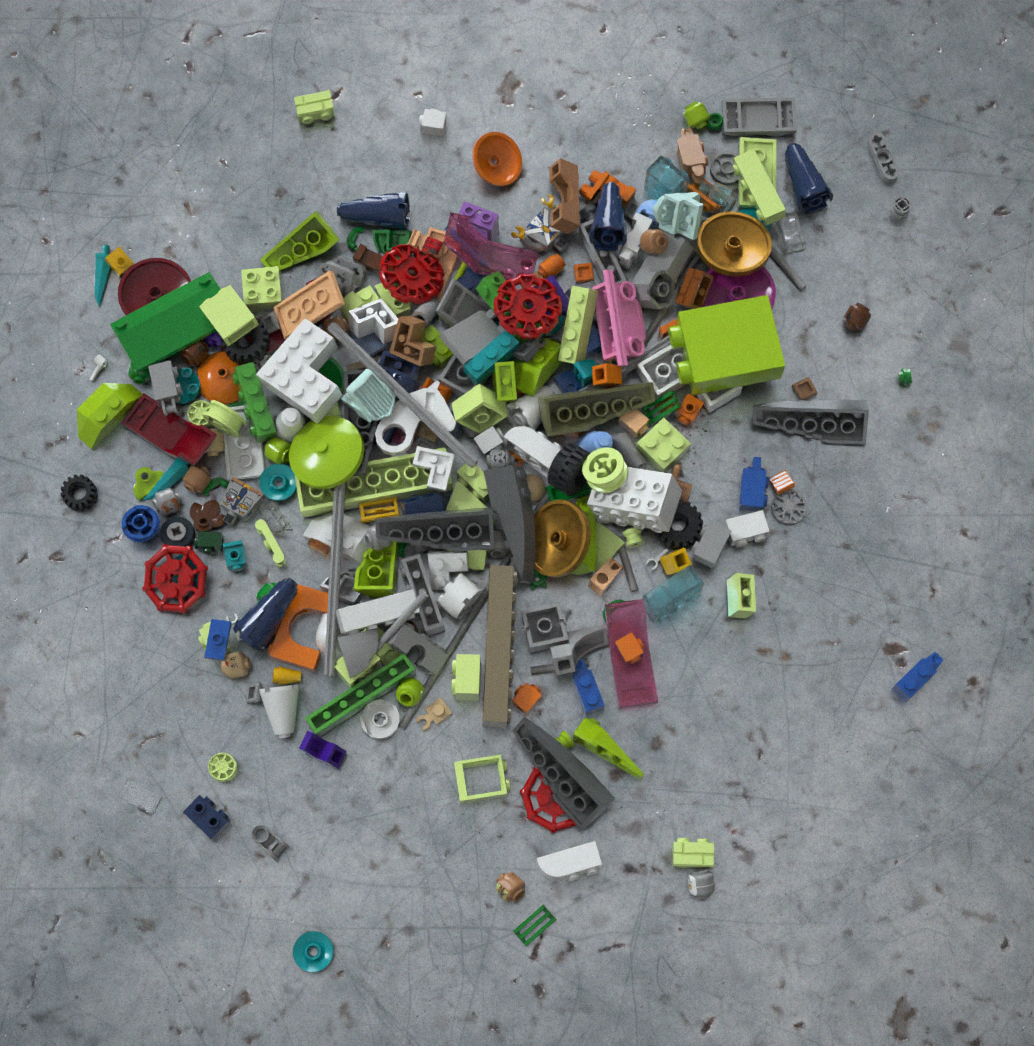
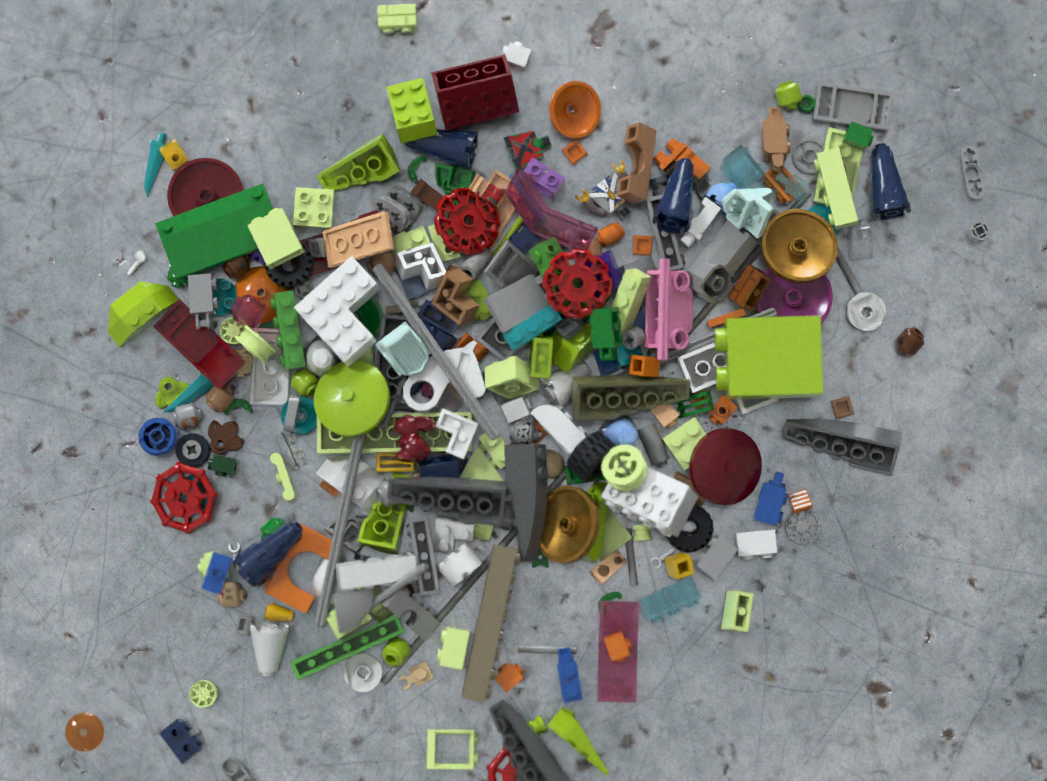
camera: 10 degrees right, 10 degrees up
black tyre [60,474,98,511] -> none
torso [221,476,266,526] -> none
teal brick [223,540,248,572] -> none
dark purple brick [299,731,347,769] -> none
light grey brick [521,602,568,653] -> none
light grey arch [550,624,609,675] -> none
medium nougat head [640,229,668,254] -> none
blue hinge [892,652,943,702] -> none
green plate [898,368,912,386] -> none
none -> clear orange dish [65,713,104,752]
none -> clear pink piece [231,294,266,328]
none -> light grey beam [284,395,300,433]
none -> lime brick [386,78,438,143]
none -> dark red animal [394,415,436,463]
none -> dark red brick [431,54,520,130]
none -> torso [504,131,552,174]
none -> orange tile [561,139,588,166]
none -> green brick [589,307,622,361]
none -> light grey wheel [622,327,646,350]
none -> dark red dish [689,428,762,505]
none -> green brick [842,121,874,150]
none -> white plate [847,292,886,331]

